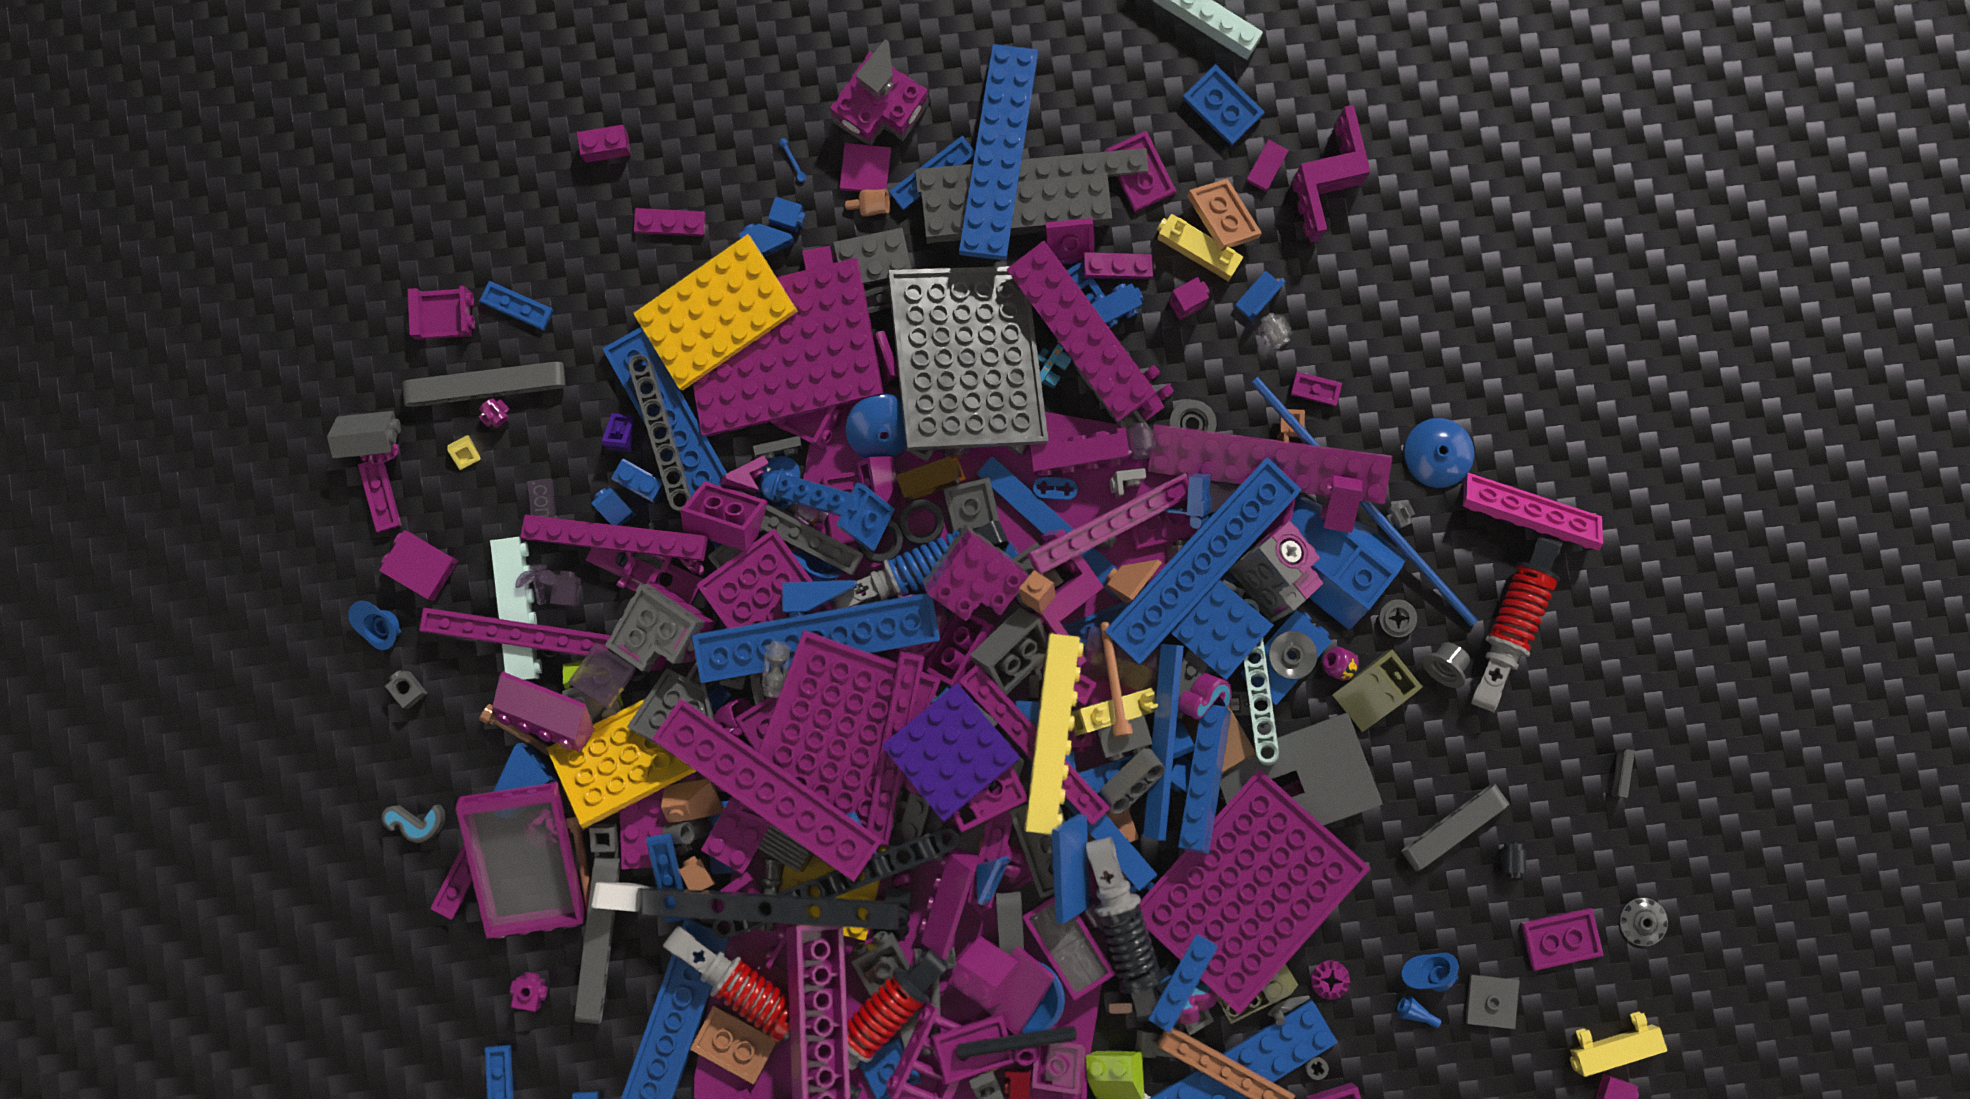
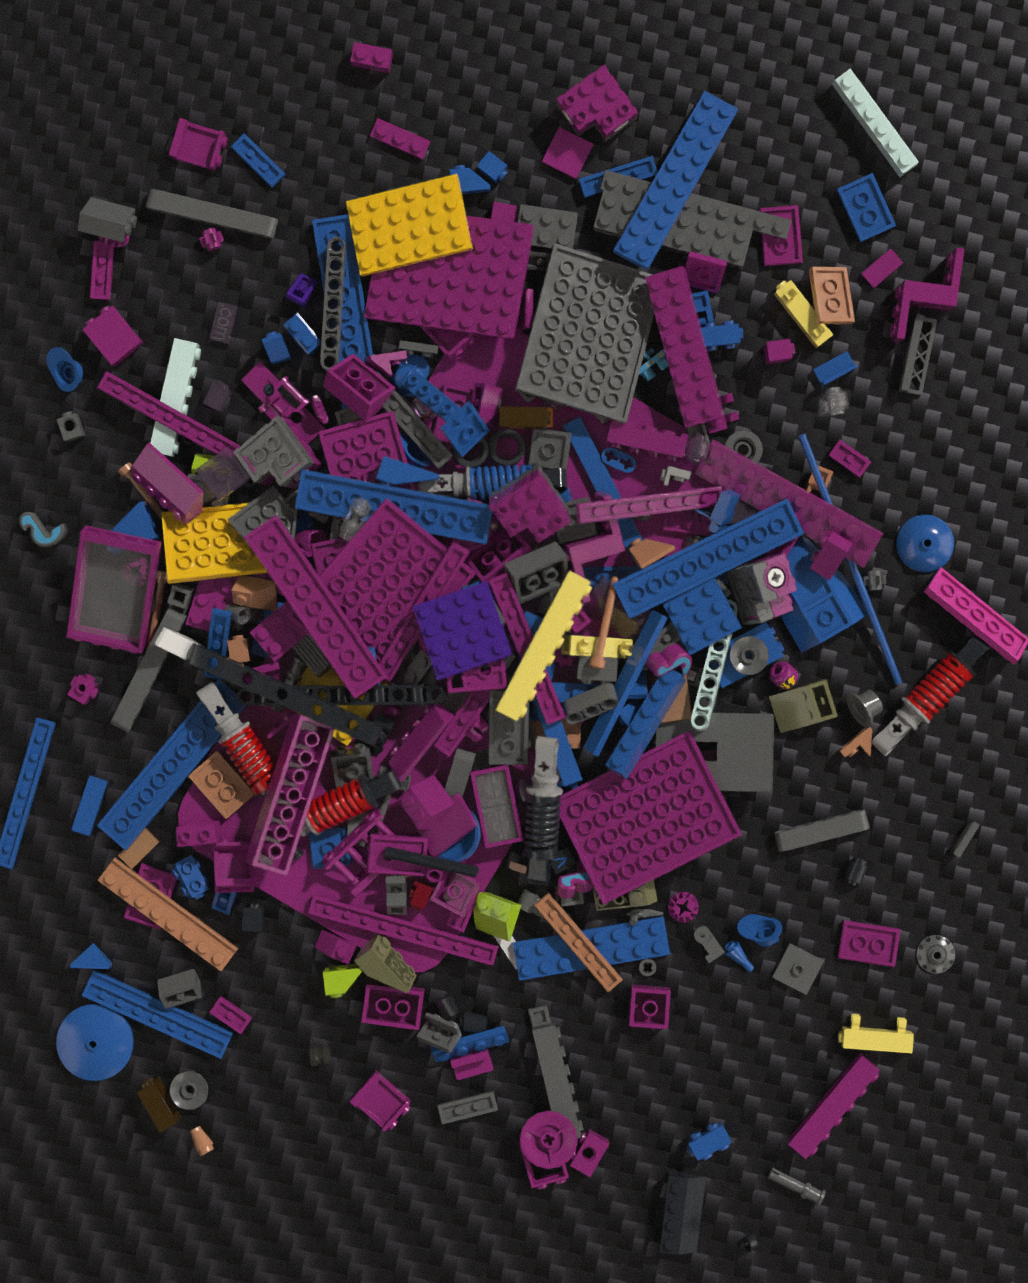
camera: 25 degrees right, 5 degrees up
magenta plate [430,844,487,920] -> none
light yellow slope [448,435,481,470] -> none
clear purple plant [515,564,557,605] -> none
magenta plate [520,515,708,561] -> none
blue hinge [779,138,806,182] -> none
nougat piece [845,189,890,217] -> none
blue dish [845,394,906,458] -> none
dark grey slope [856,39,894,100] -> none
blue slope [976,856,1010,905] -> none
nougat brick [1019,570,1056,614] -> none
blue tile [1052,814,1090,924] -> none
magenta plate [1082,253,1153,280] -> none
blue plate [1149,933,1219,1033] -> none
dark grey gear [1379,599,1417,637] -> none
none -> dark grey leg [694,925,725,963]
none -> nougat slope [838,727,872,757]
none -> dark grey fence [899,314,937,396]

